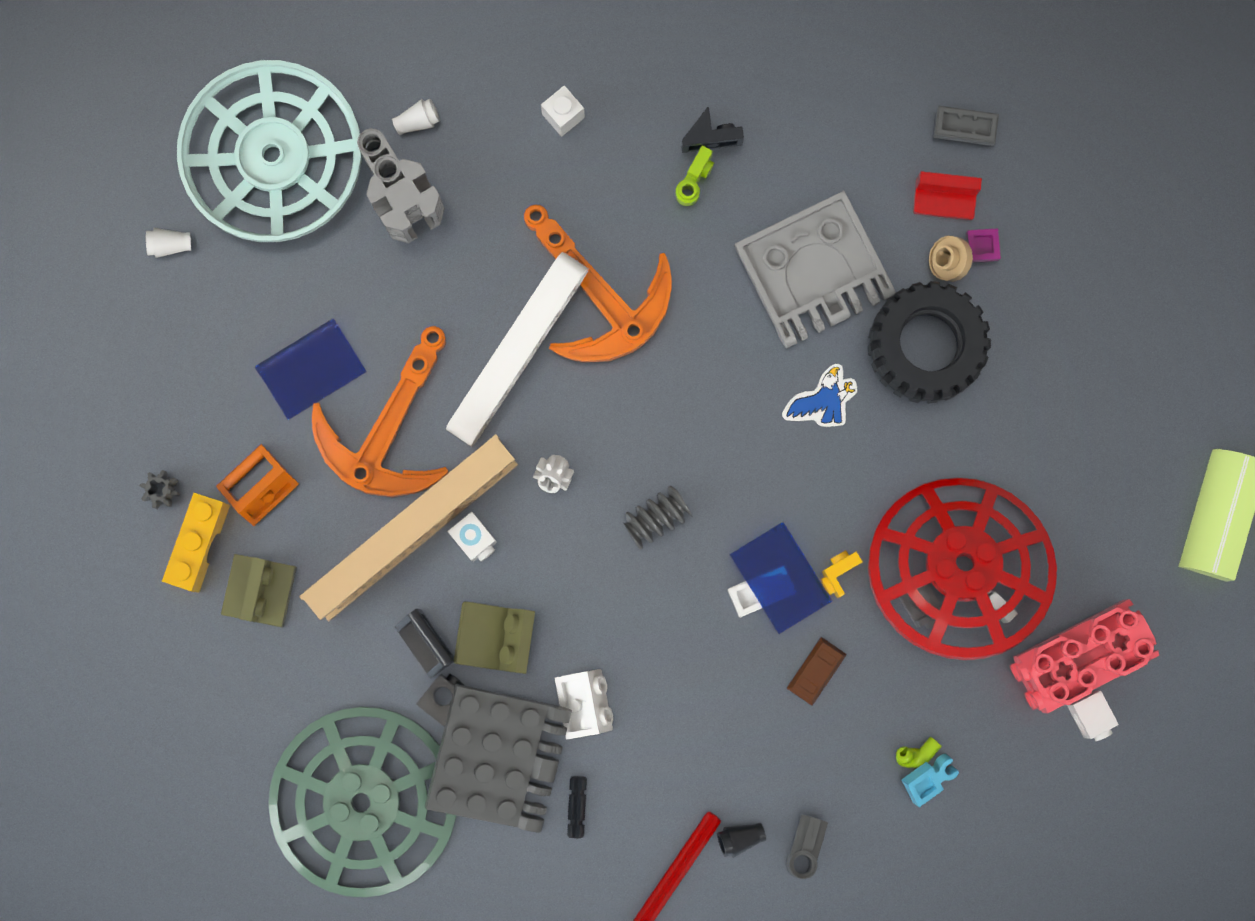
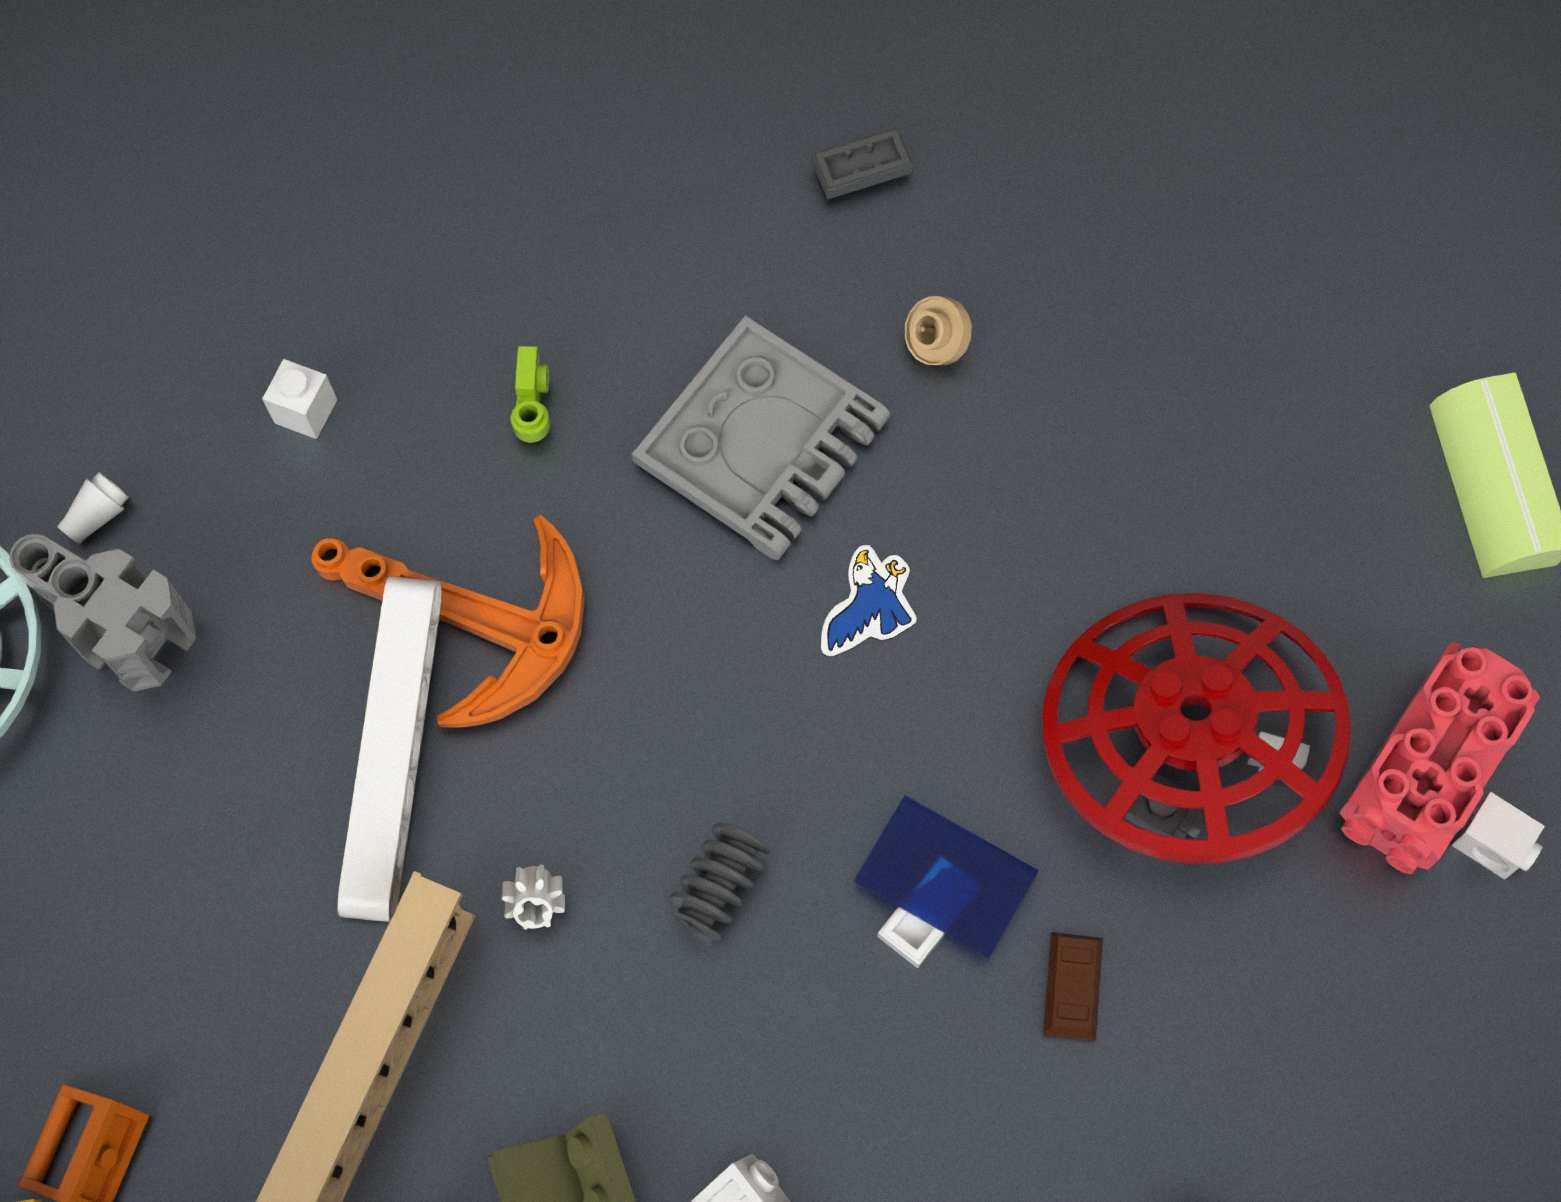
camera: 25 degrees left, 15 degrees down
clear blue piece [255,318,367,420] -> none
orange piece [312,326,449,497] -> none
white brick [448,512,497,562] -> none
black slope [681,107,744,153] -> none
yellow bracket [820,550,862,598] -> none
black tyre [868,281,991,404] -> none
lime arm [895,737,942,768] -> none
medium azure plate [902,753,959,807] -> none
red panel [913,171,982,220] -> none
magenta plate [966,228,1001,263] -> none

